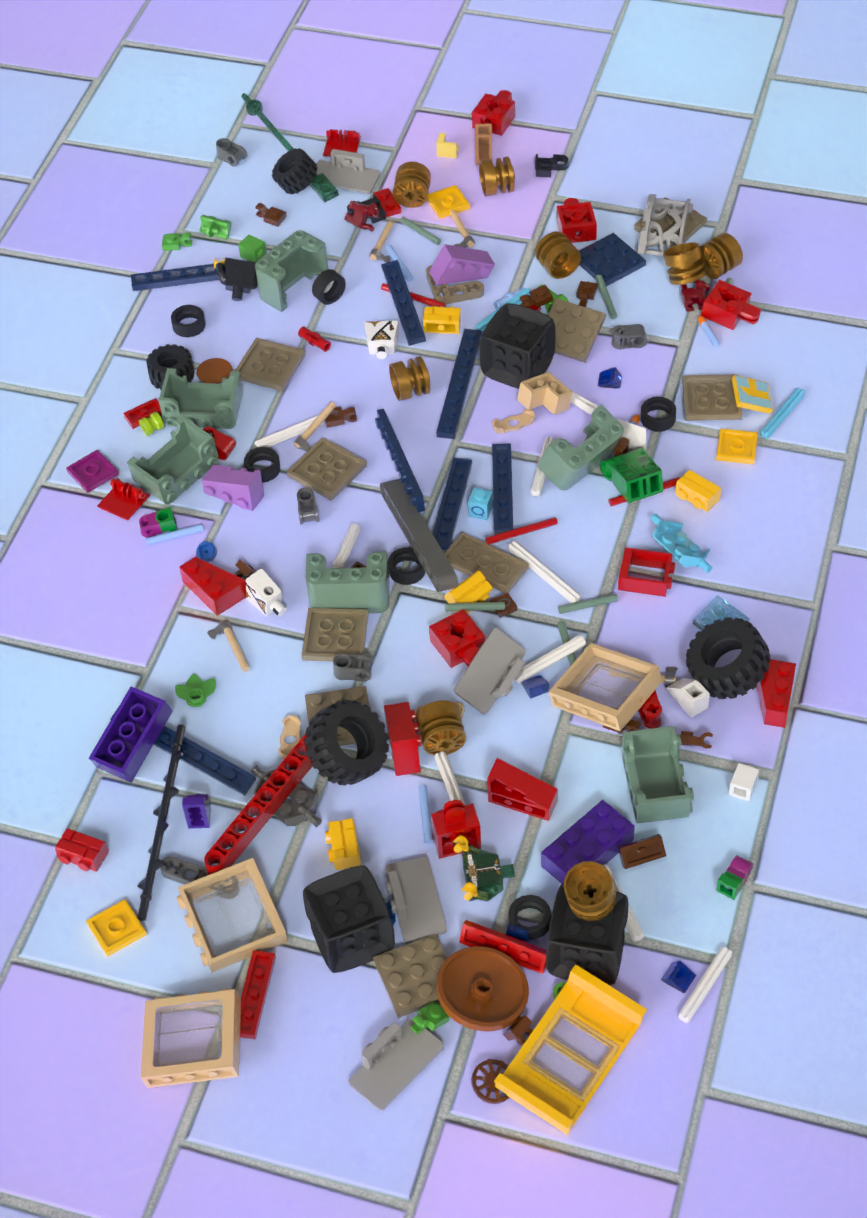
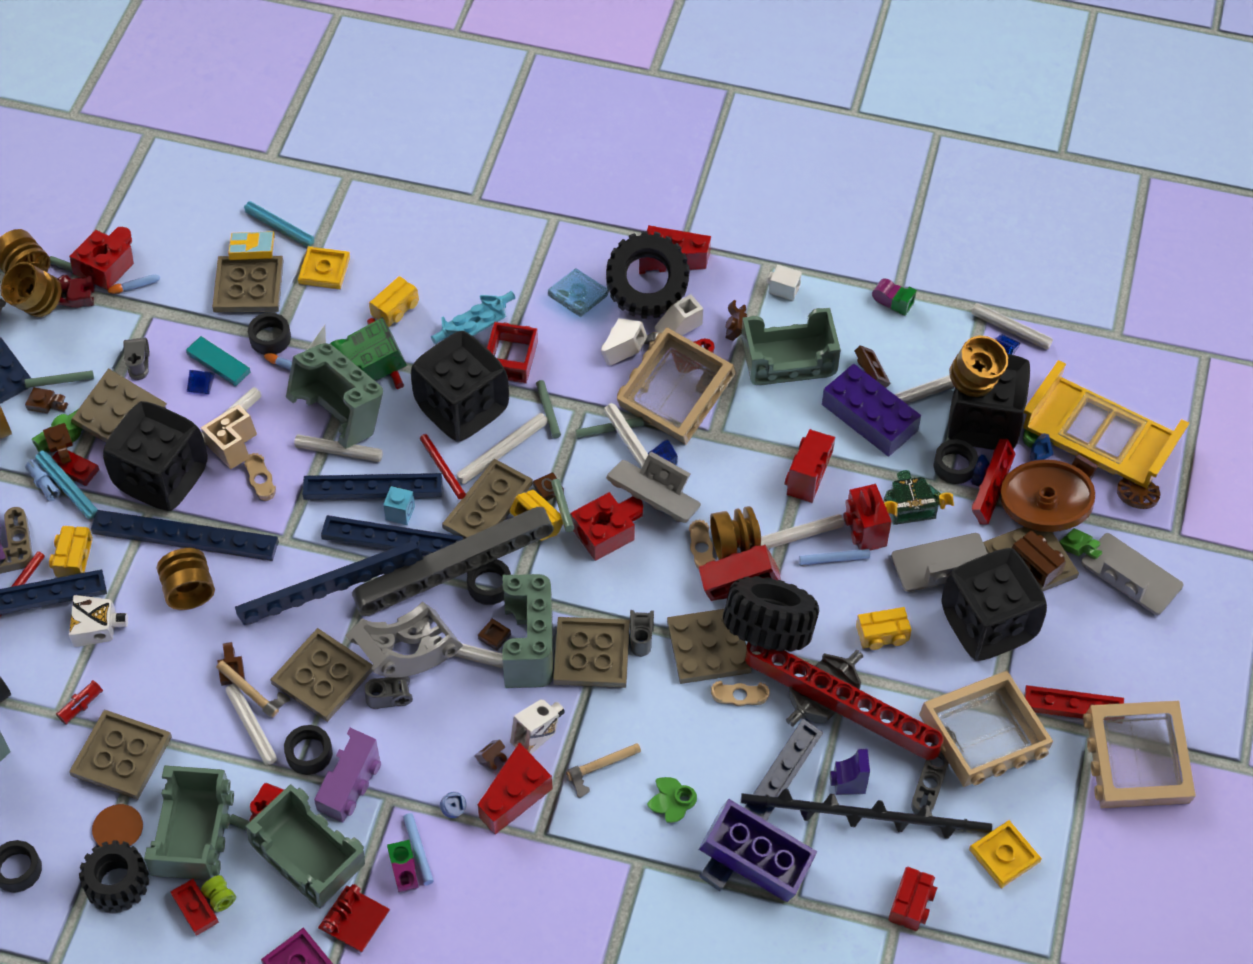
camera: 95 degrees left, 5 degrees up
none -> teal tile [186,336,251,386]
none -> light grey fence [345,601,463,678]
none -> black piece [411,331,509,442]
none -> white slope [601,318,647,366]
none -> reddish brown brick [1012,531,1066,587]
none -> blue tile [1030,433,1054,461]

